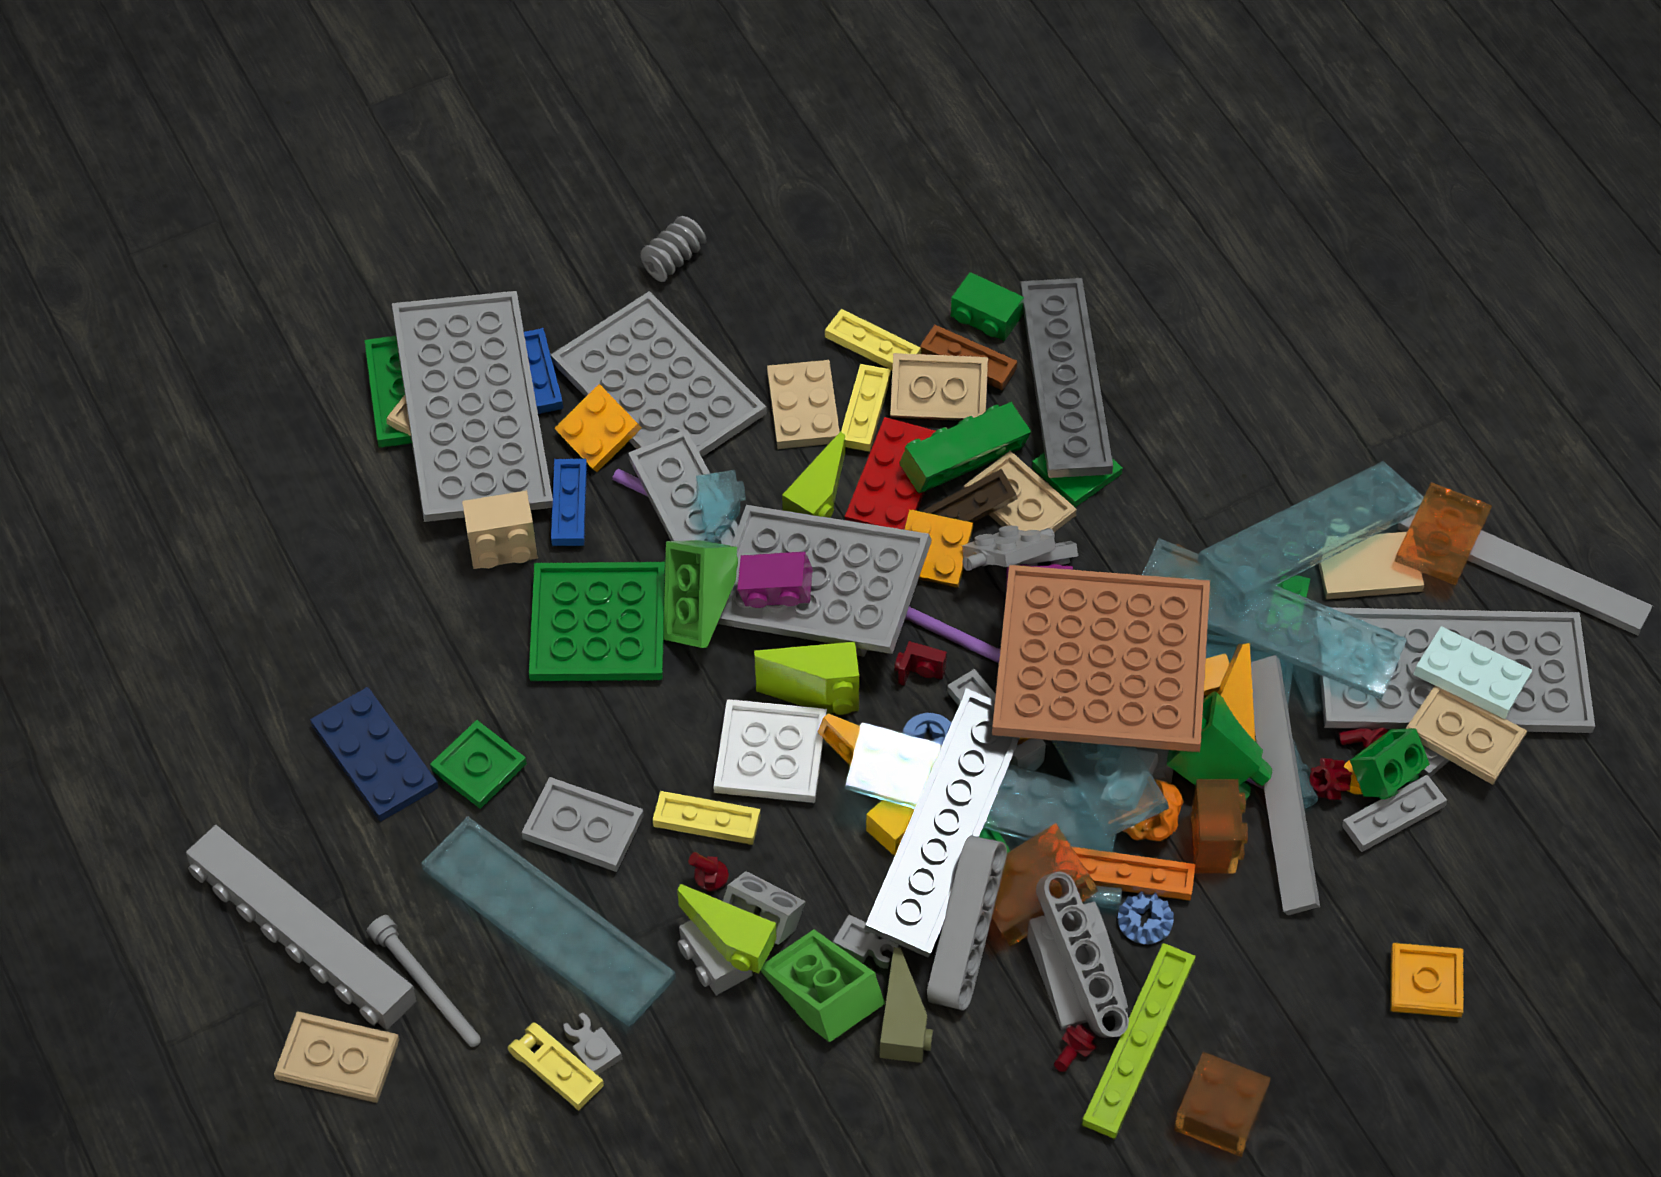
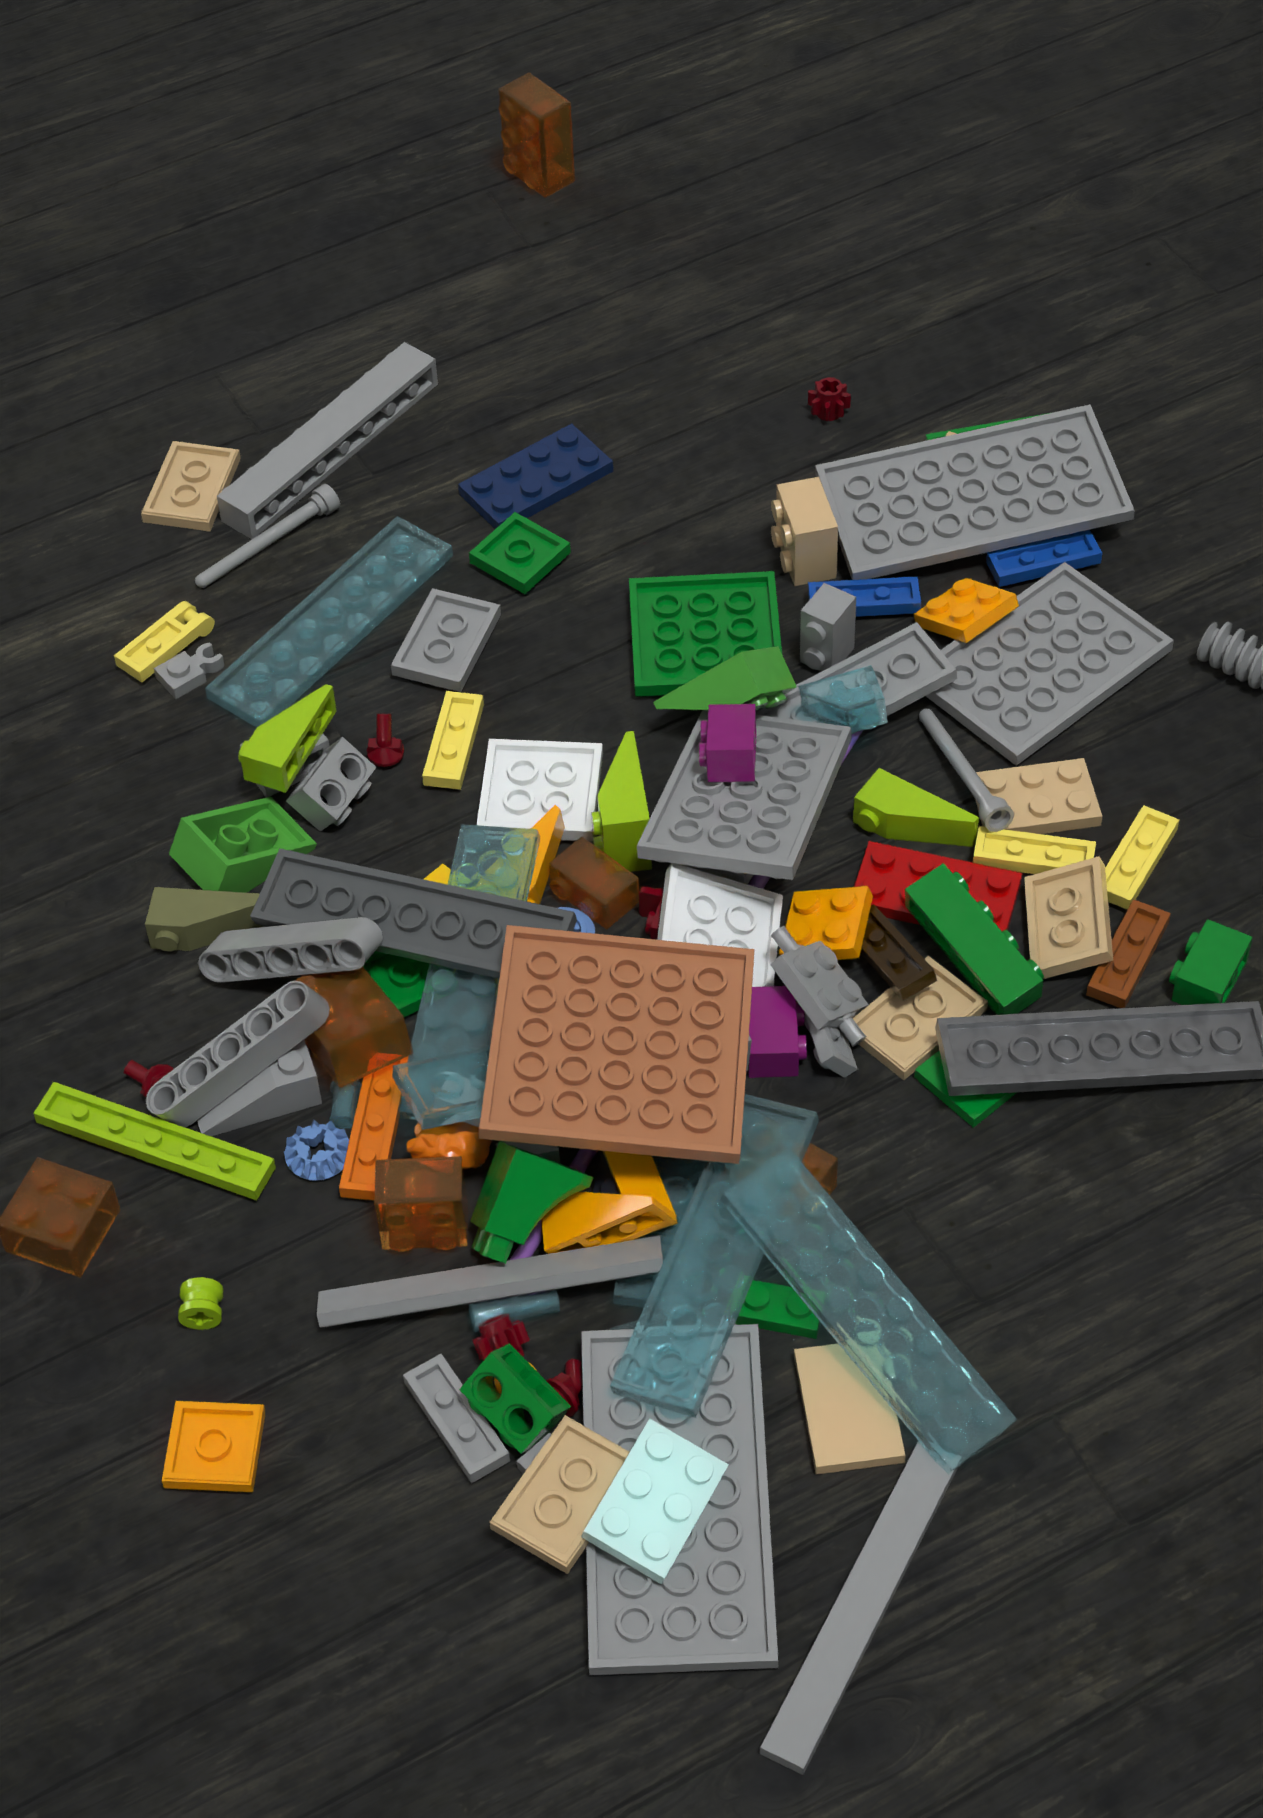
camera: 90 degrees right, 5 degrees down
clear orange plate [1395,482,1492,585] -> none
none -> lime wheel [178,1277,224,1330]
none -> clear orange brick [549,837,639,930]
none -> white plate [657,863,783,987]
none -> light grey brick [800,583,856,671]
none -> dark red gear [808,377,851,421]
none -> light grey piece [919,709,1014,832]

